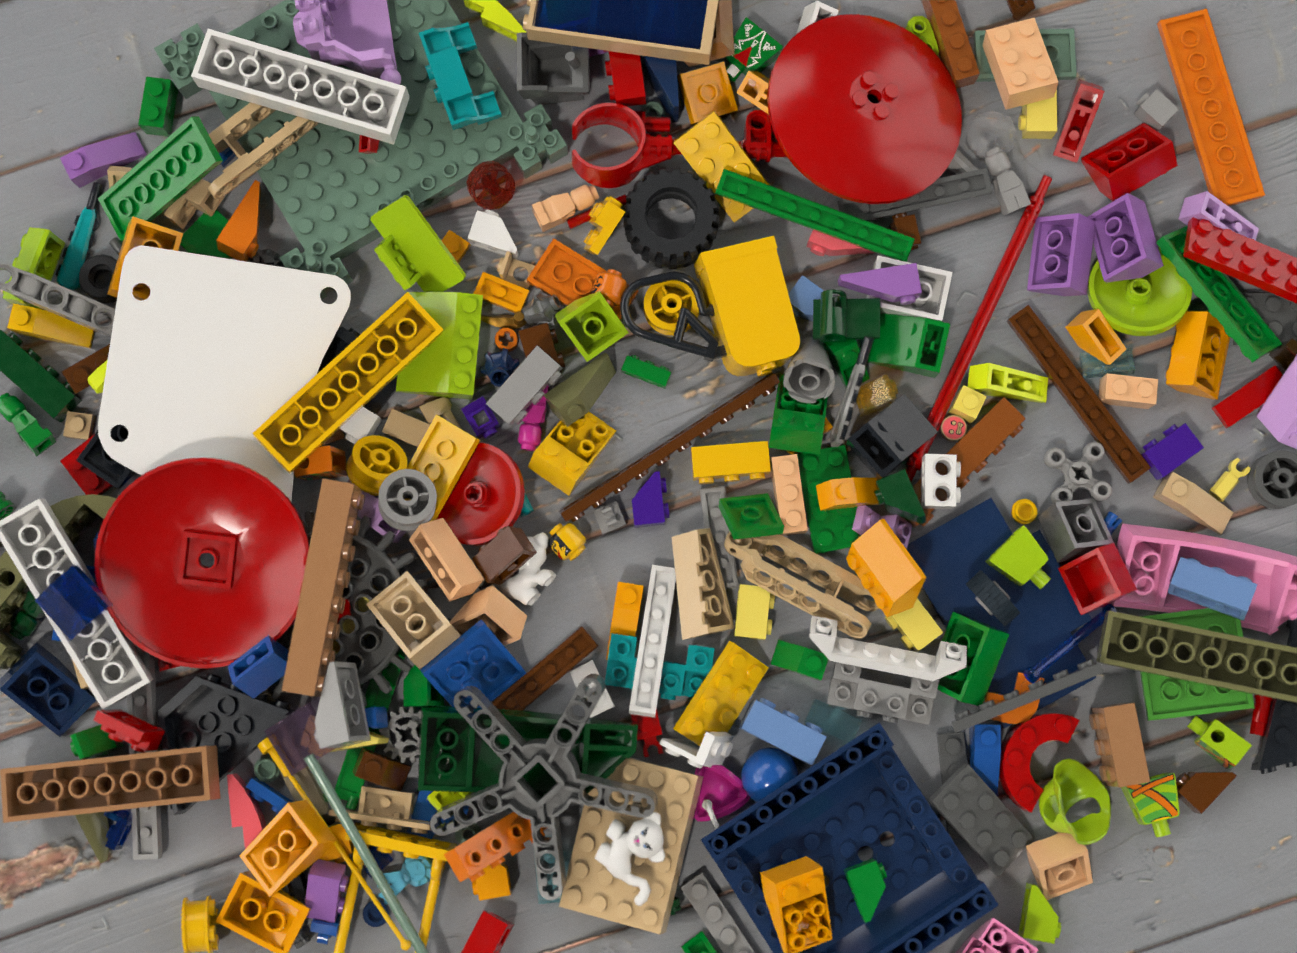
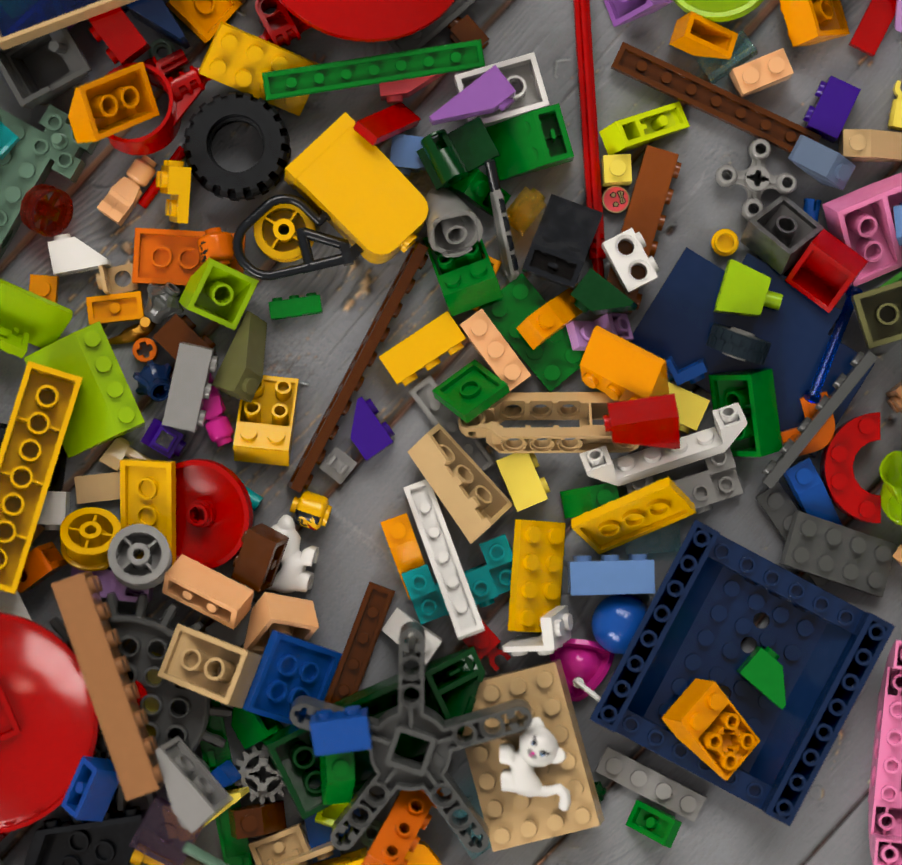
camera: 30 degrees left, 5 degrees up
none -> light orange slope [68,62,160,143]
none -> blue brick [309,705,373,756]
none -> green slope [320,751,355,805]
none -> red tile [353,102,421,146]
none -> yellow plate [571,477,696,555]
none -> red slope [603,393,680,449]
none -> blue bracket [666,356,708,386]
none -> sand blue slope [788,135,856,190]

